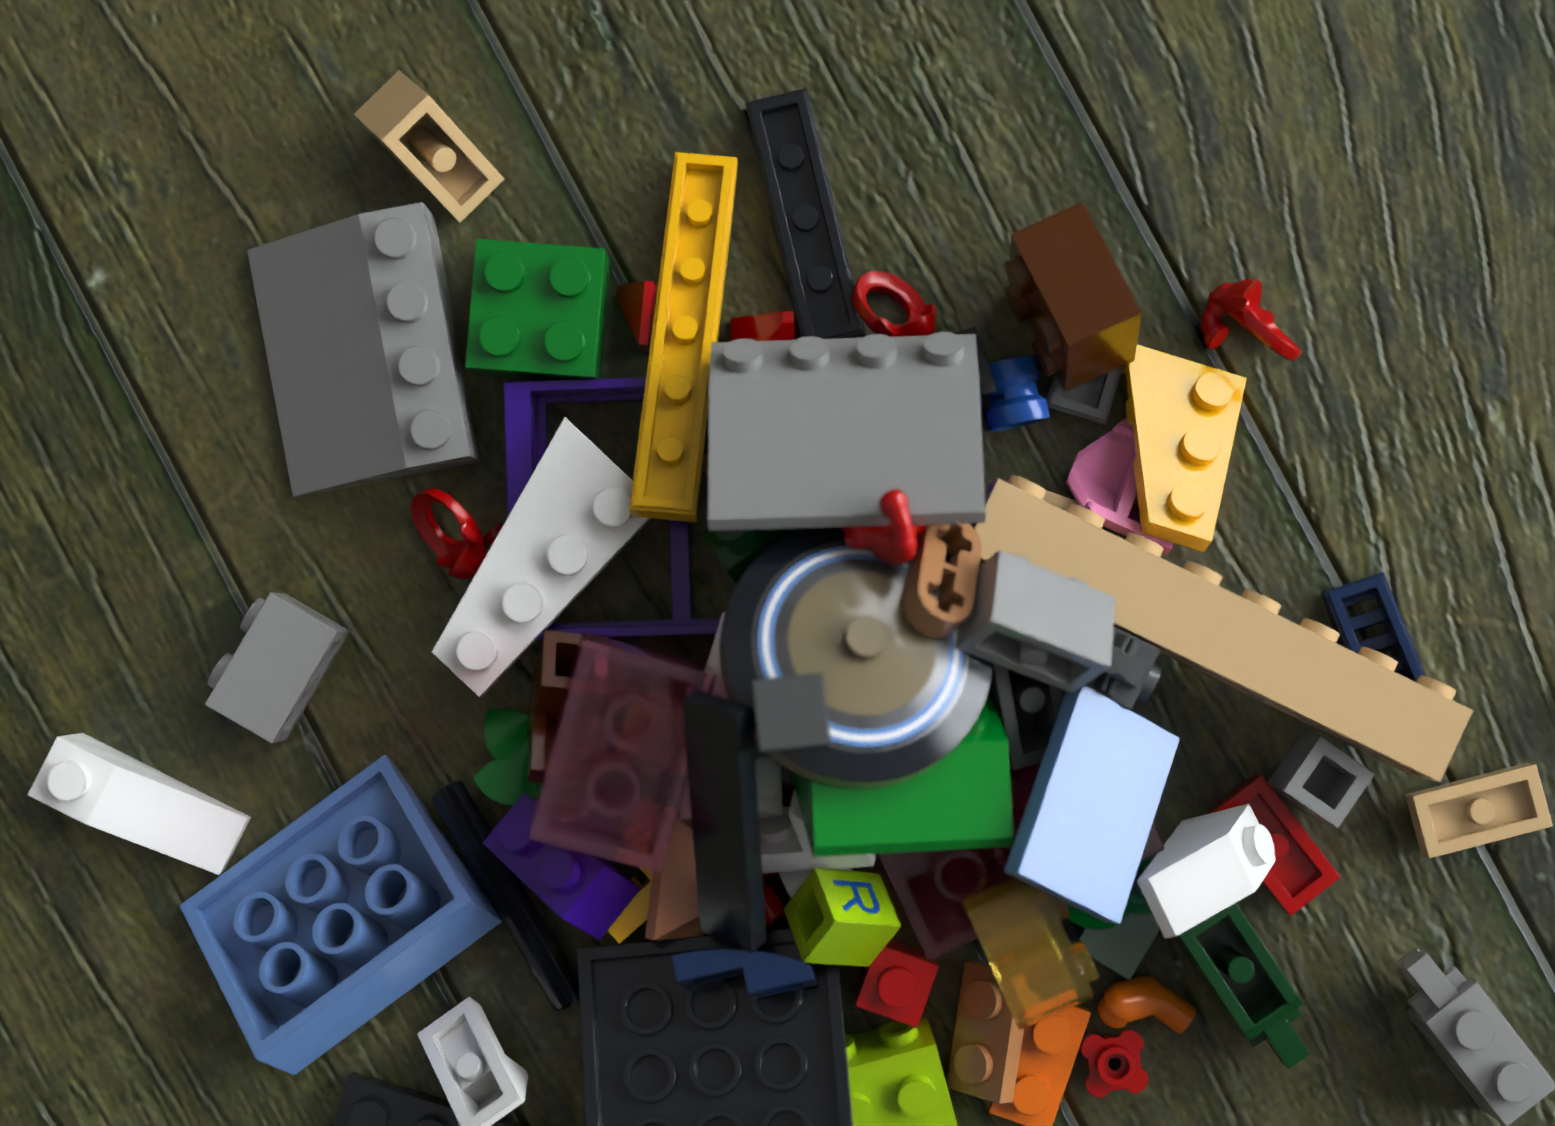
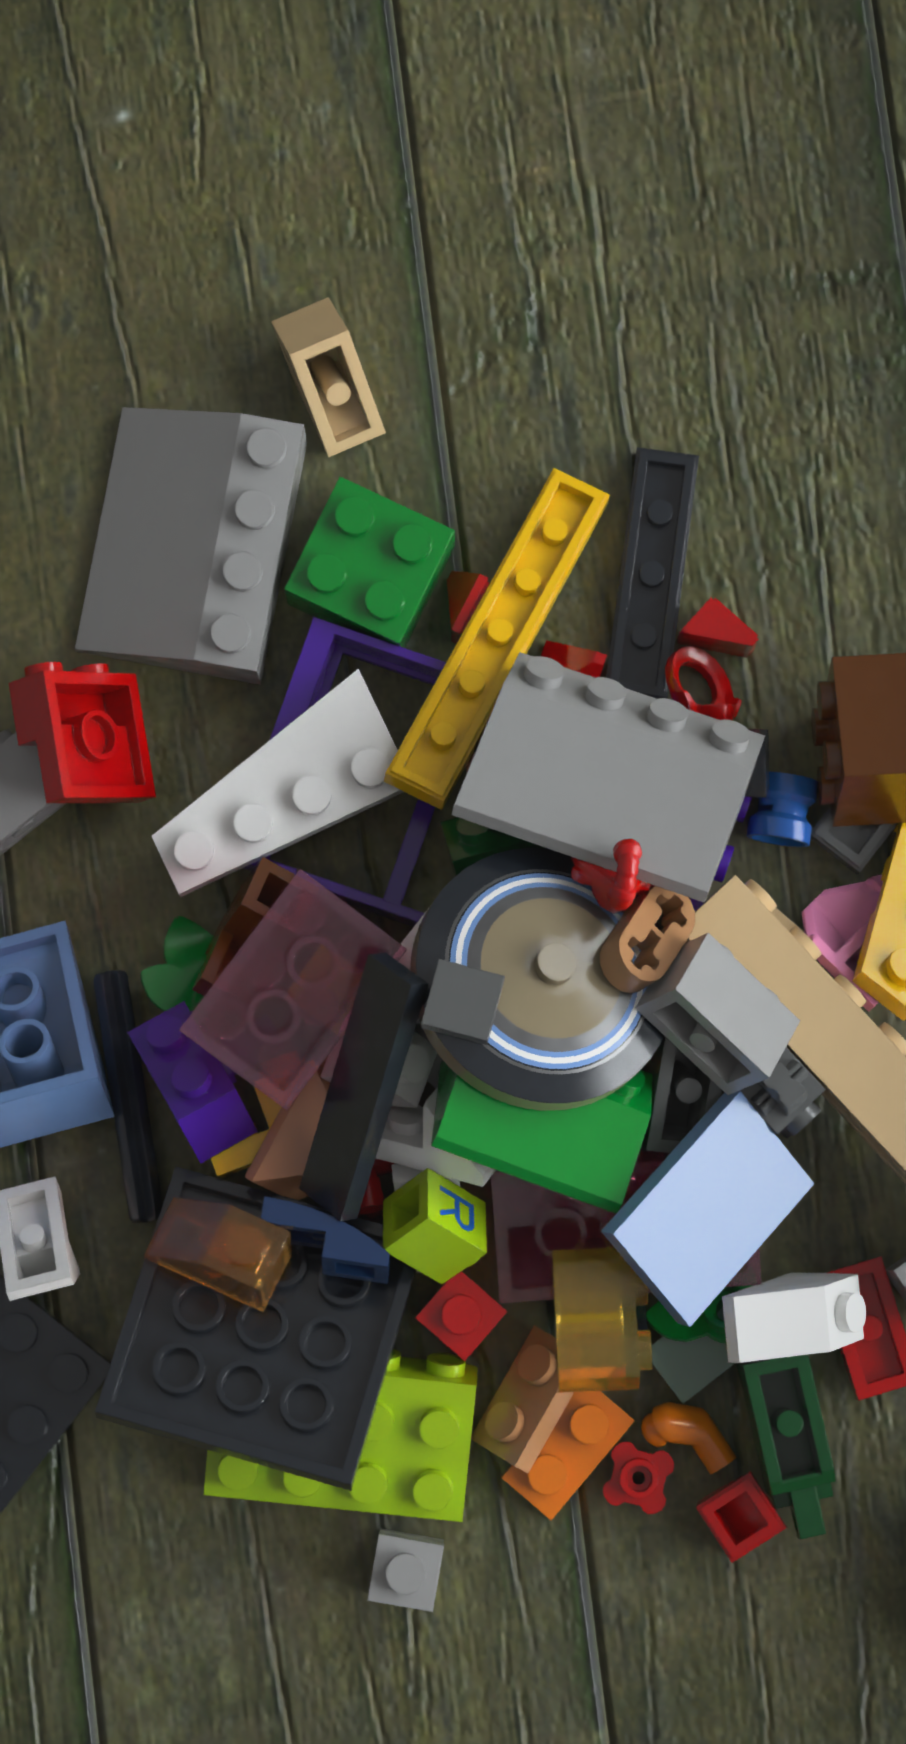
camera: 25 degrees right, 5 degrees down
red piece [410,488,504,579] -> none
none -> red plate [8,662,156,803]
none -> clear orange slope [144,1197,292,1312]
none -> red slope [676,598,759,658]
none -> red slope [696,1471,787,1563]

